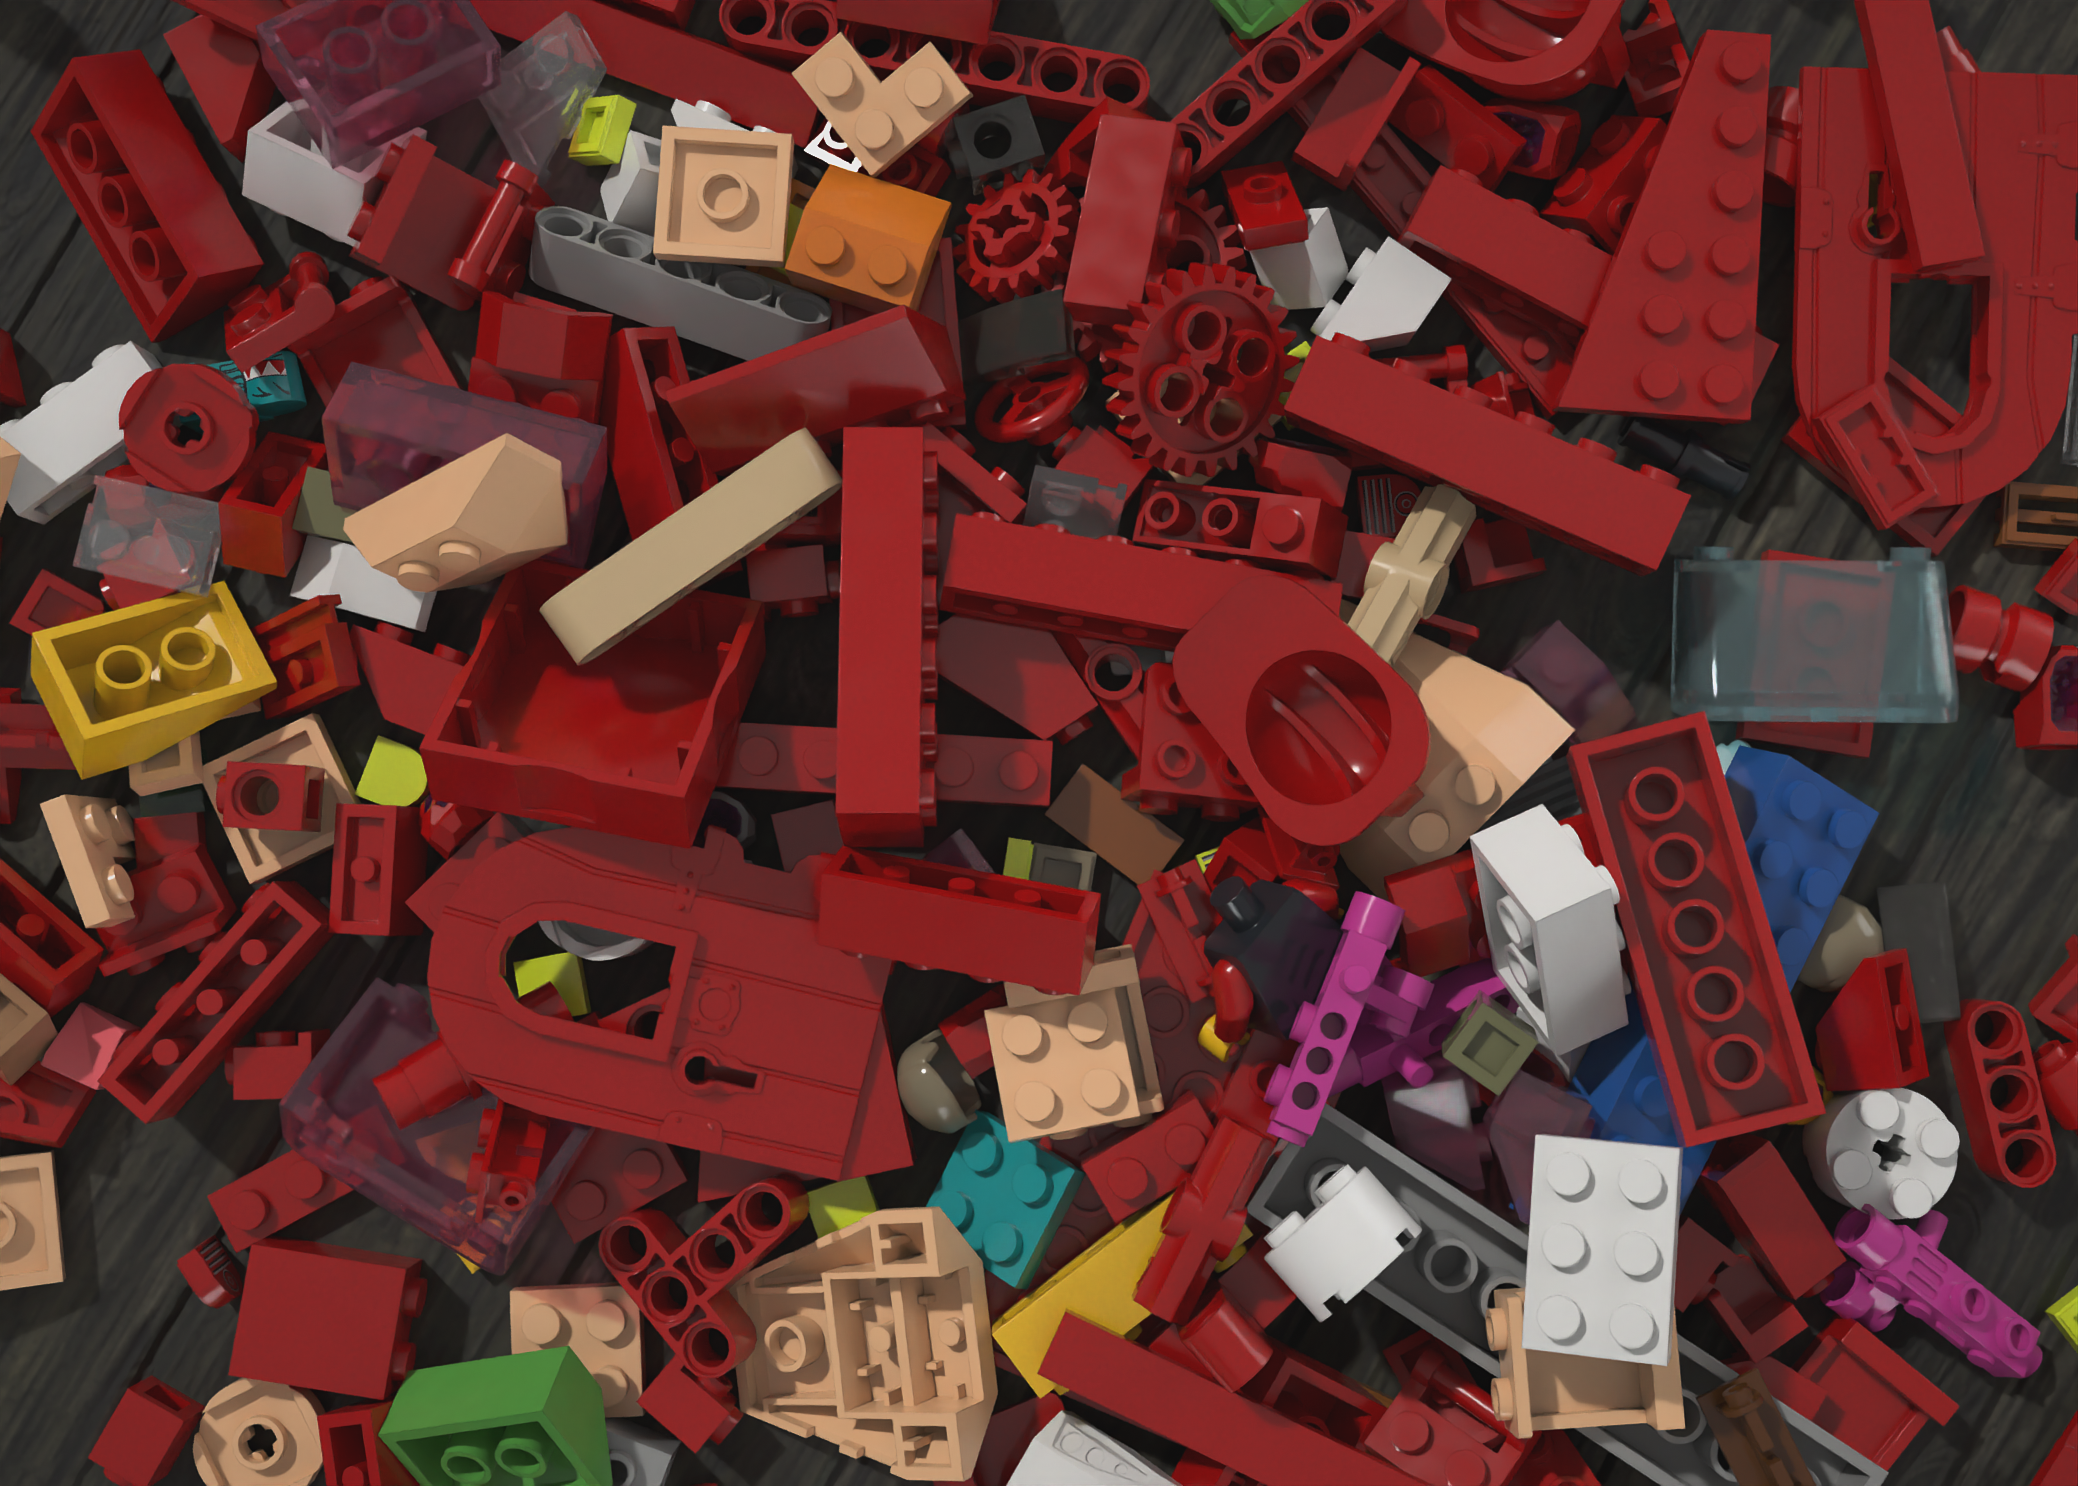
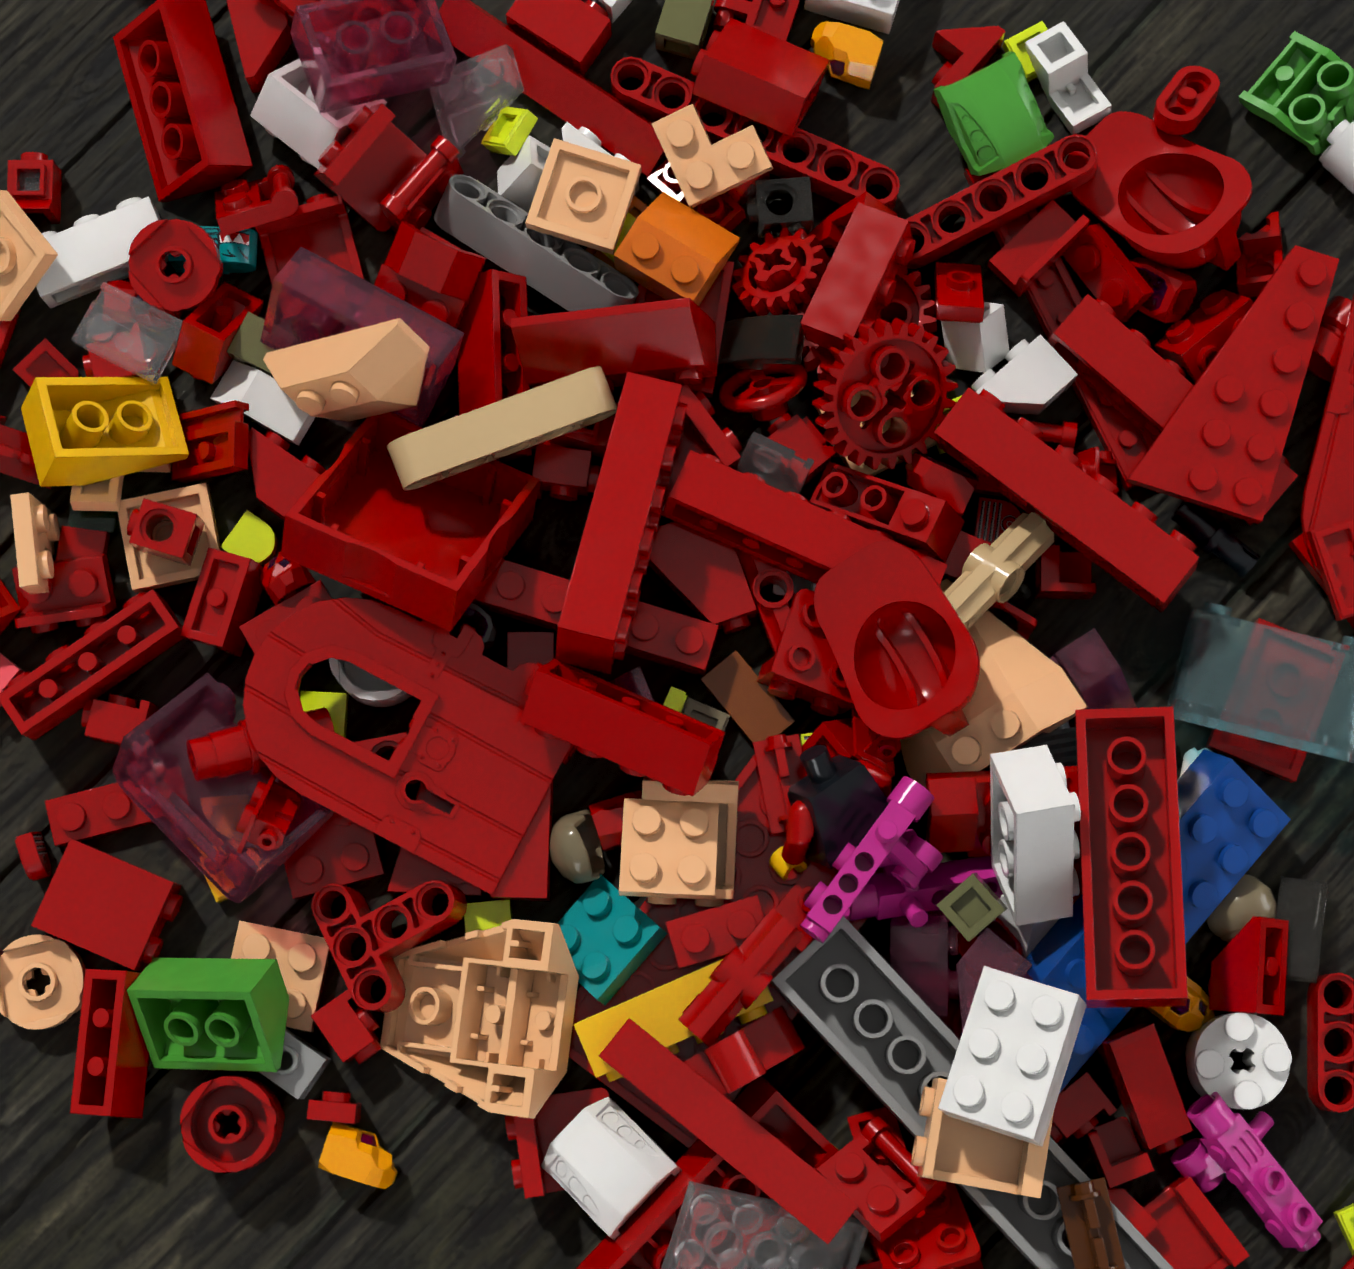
camera: 15 degrees right, 5 degrees down
white brick [1264,1164,1422,1322] -> none

